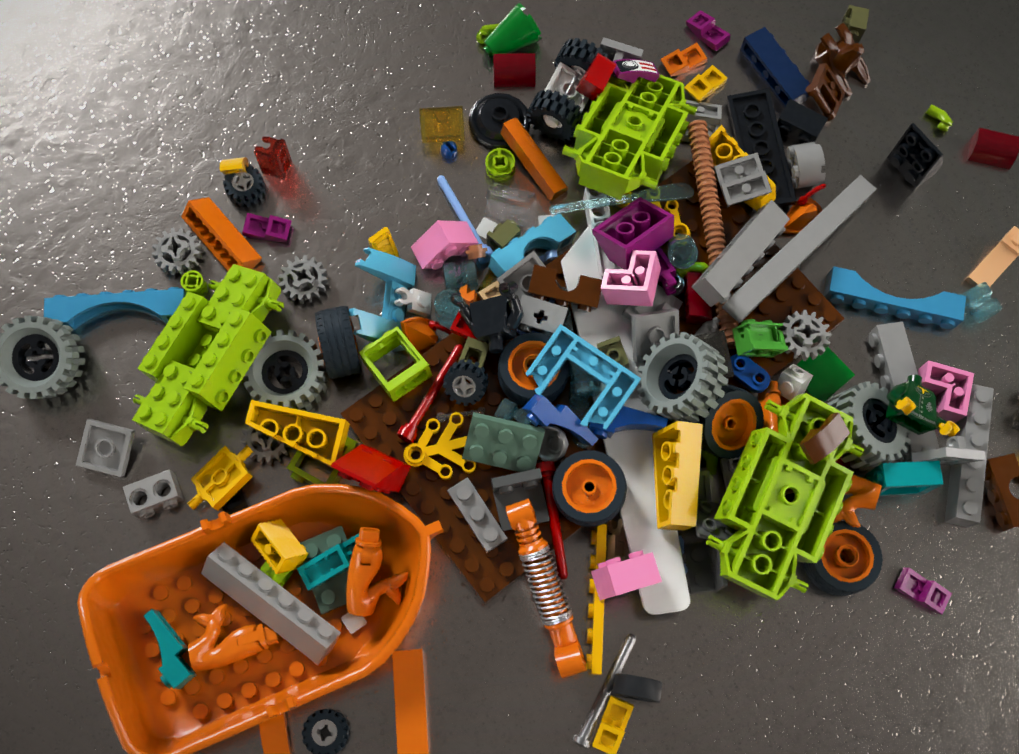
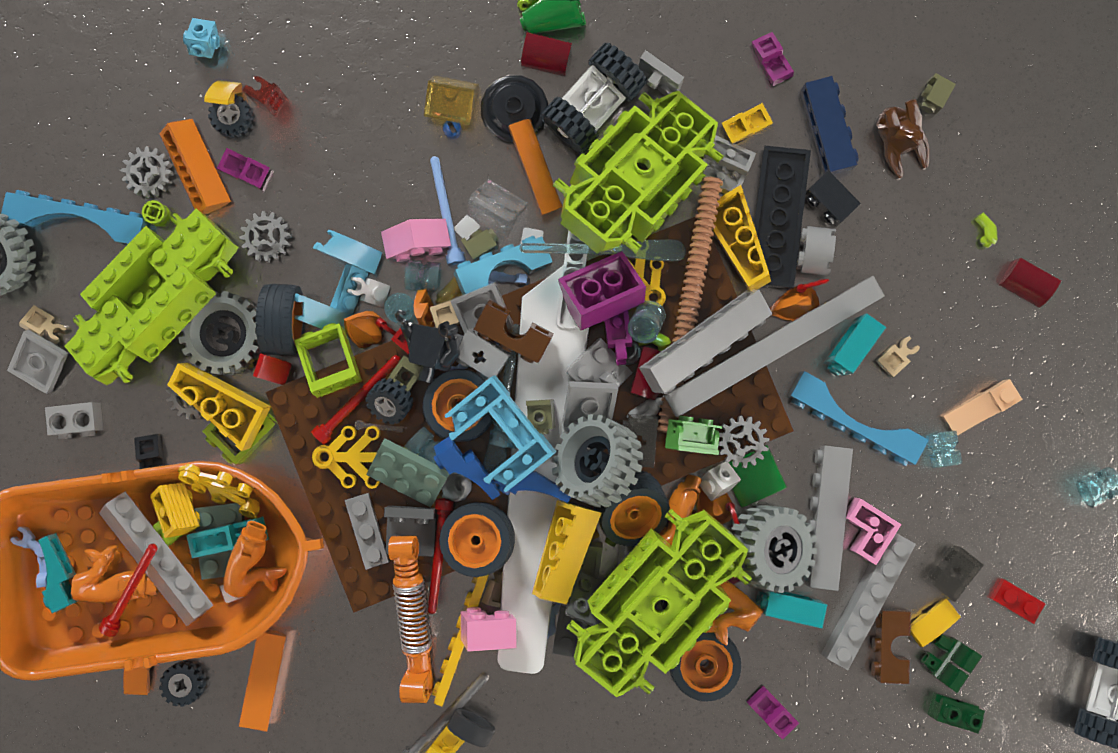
camera: 20 degrees right, 15 degrees up
yellow plate [187,445,254,511] -> none
red slope [331,444,411,494] -> none
yellow slope [368,227,399,257] -> none
nougat plate [465,244,487,260] -> none
lime wheel [485,148,516,182] -> none
red slope [575,53,616,101] -> none
bright pink brick [601,250,661,307] -> none
slope [612,59,660,83] -> none
orange slope [660,43,707,77] -> none
light grey slope [714,152,772,206] -> none
blue plate [726,354,770,393] -> none
reddish brown slope [799,413,850,465] -> none
reddish brown plate [806,63,845,121] -> none
dark green torso [886,374,960,437] -> none
black slope [887,123,944,188] -> none
light grey hinge [912,436,985,466] -> none
none -> light blue piece [10,527,47,588]
none -> tan plate [19,305,66,344]
none -> red piece [99,544,158,637]
none -> yellow plant [178,464,260,518]
none -> medium azure brick [183,18,220,58]
none -> red slope [253,353,292,385]
none -> teal window [823,313,886,377]
none -> tan plate [875,336,920,378]

